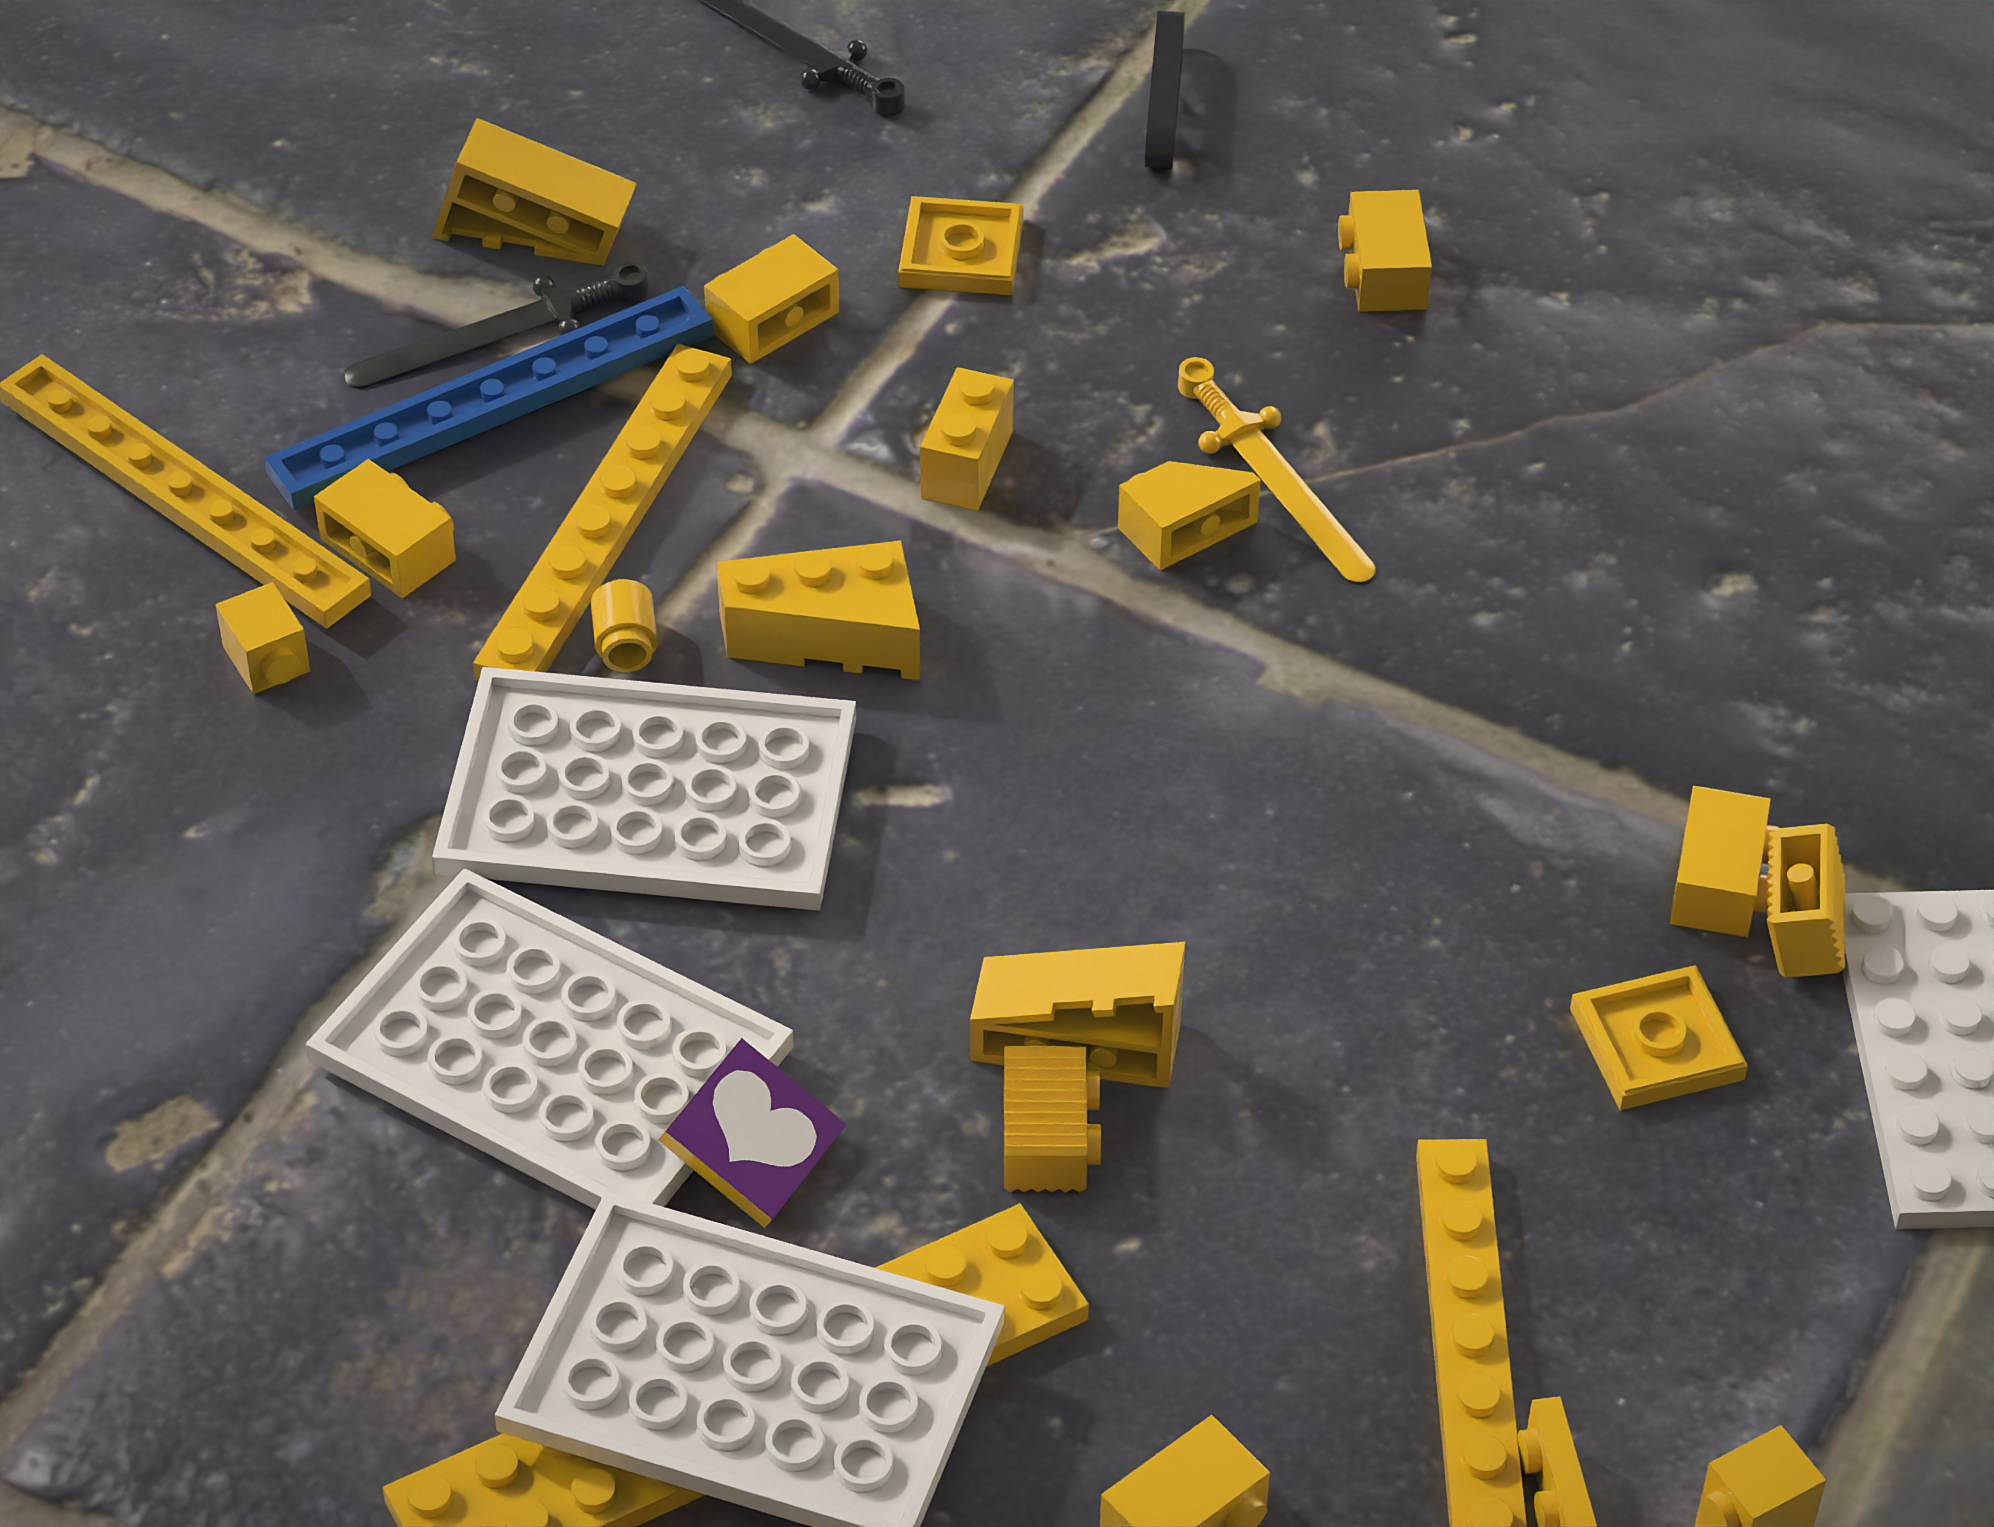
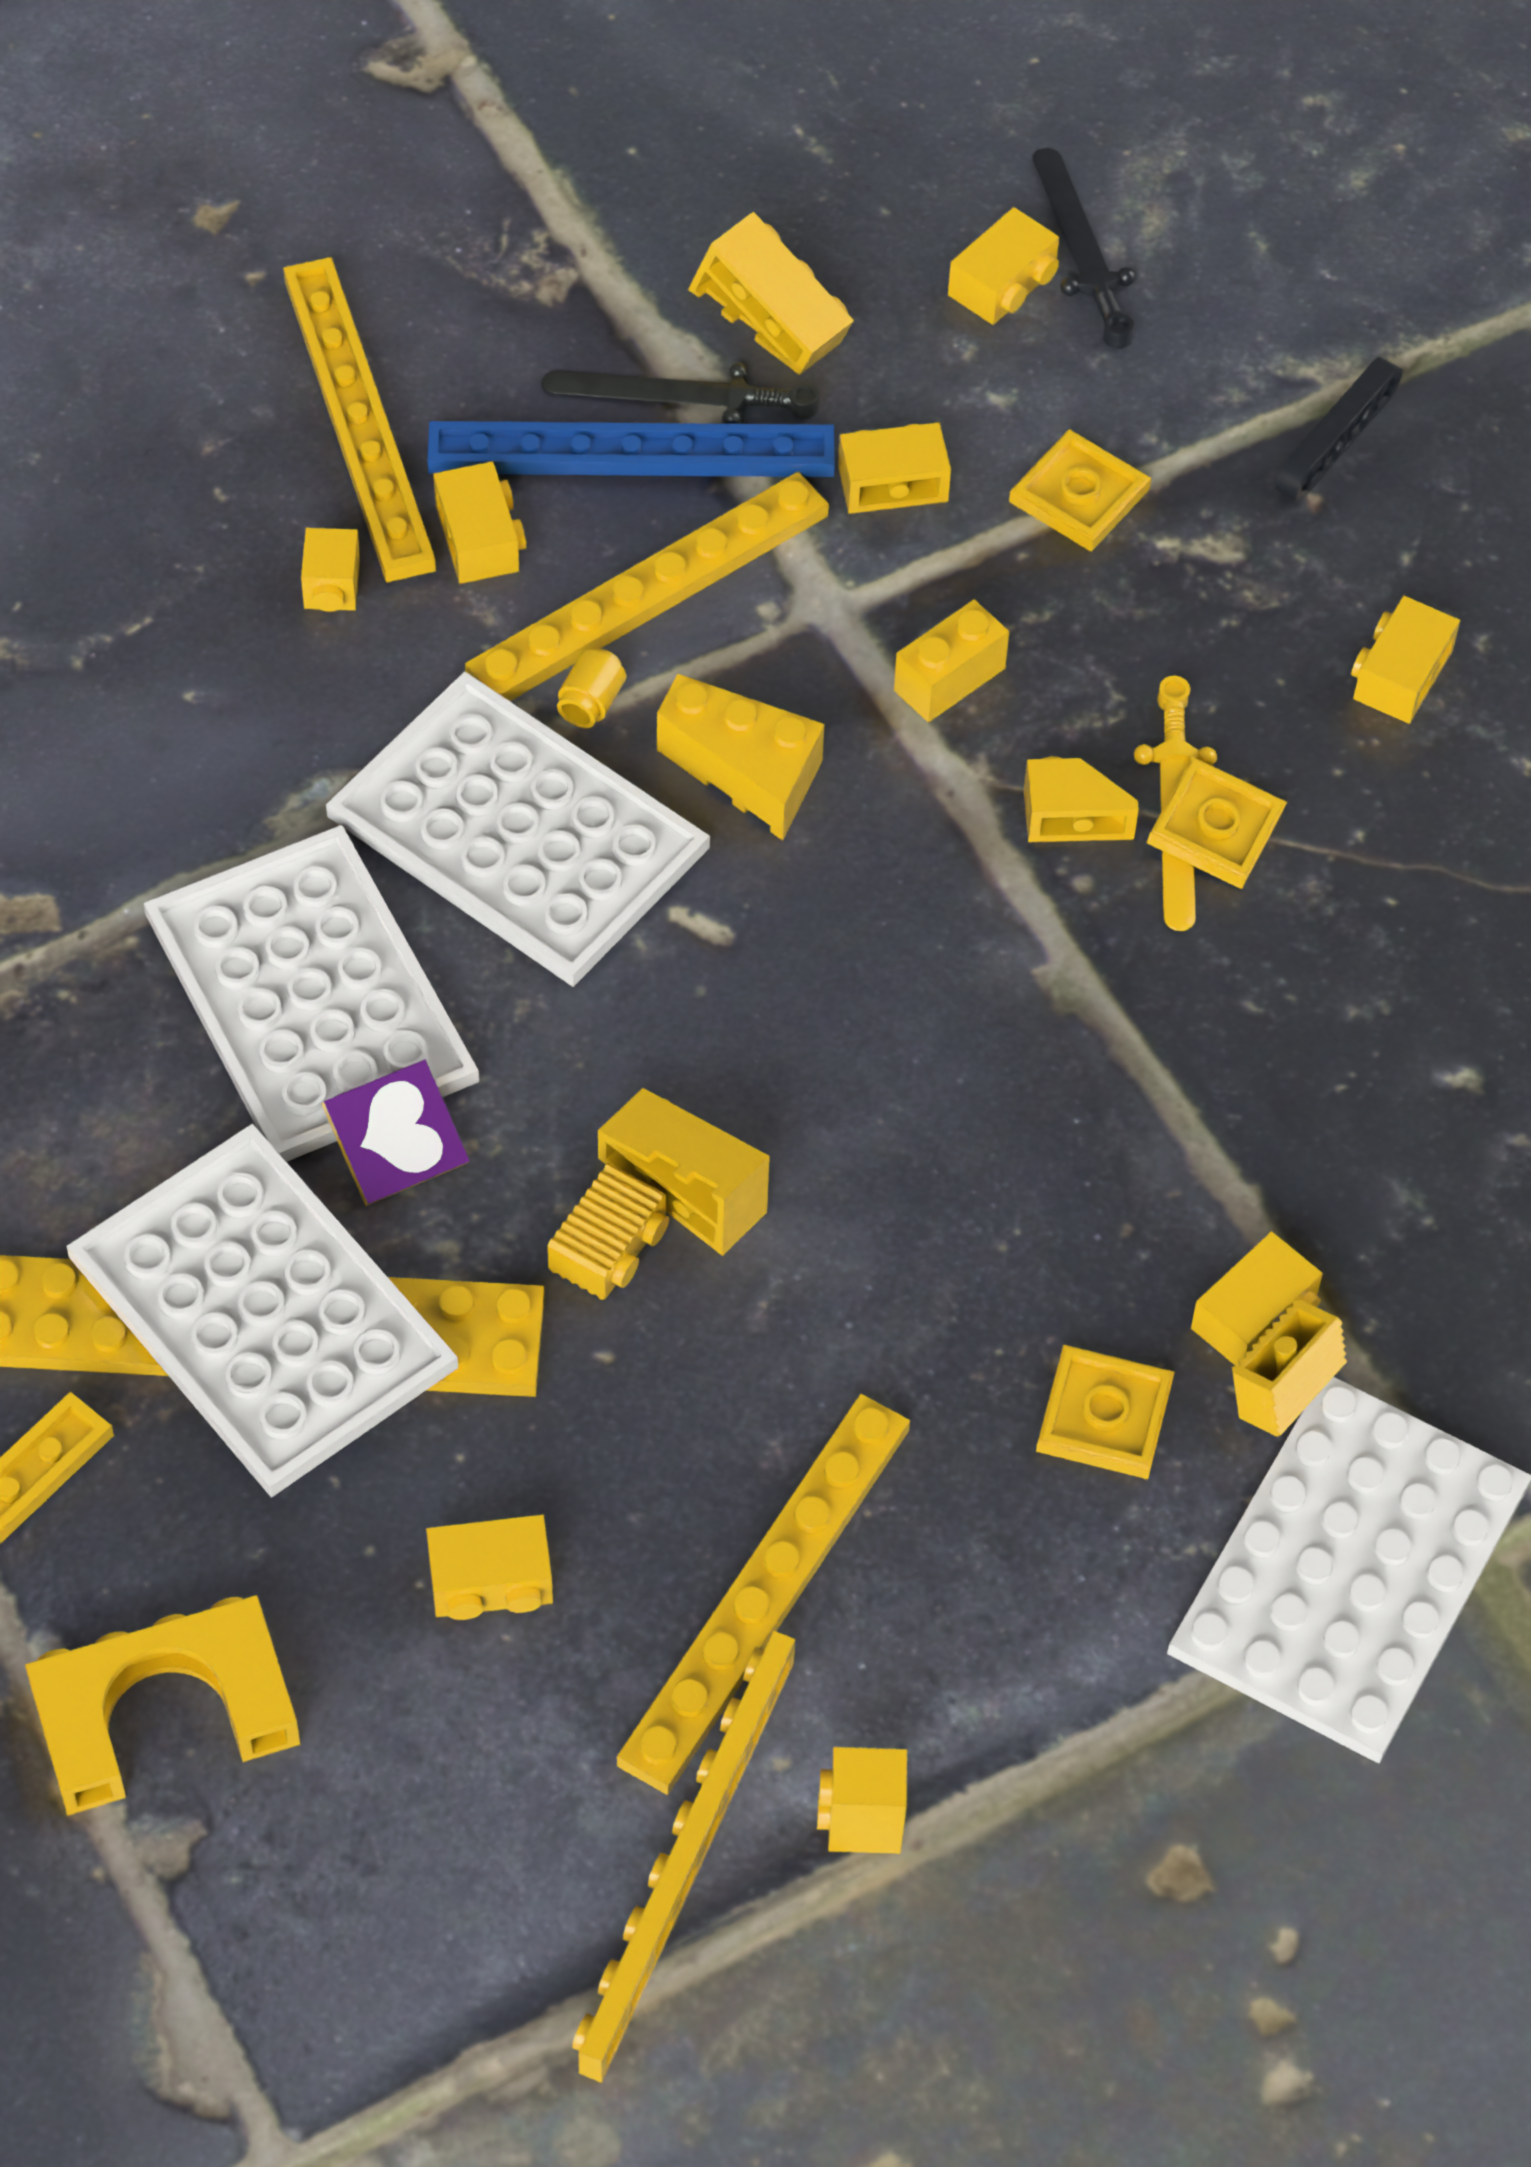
camera: 30 degrees right, 10 degrees up
none -> yellow brick [948,207,1059,325]
none -> yellow tile [1146,756,1287,889]

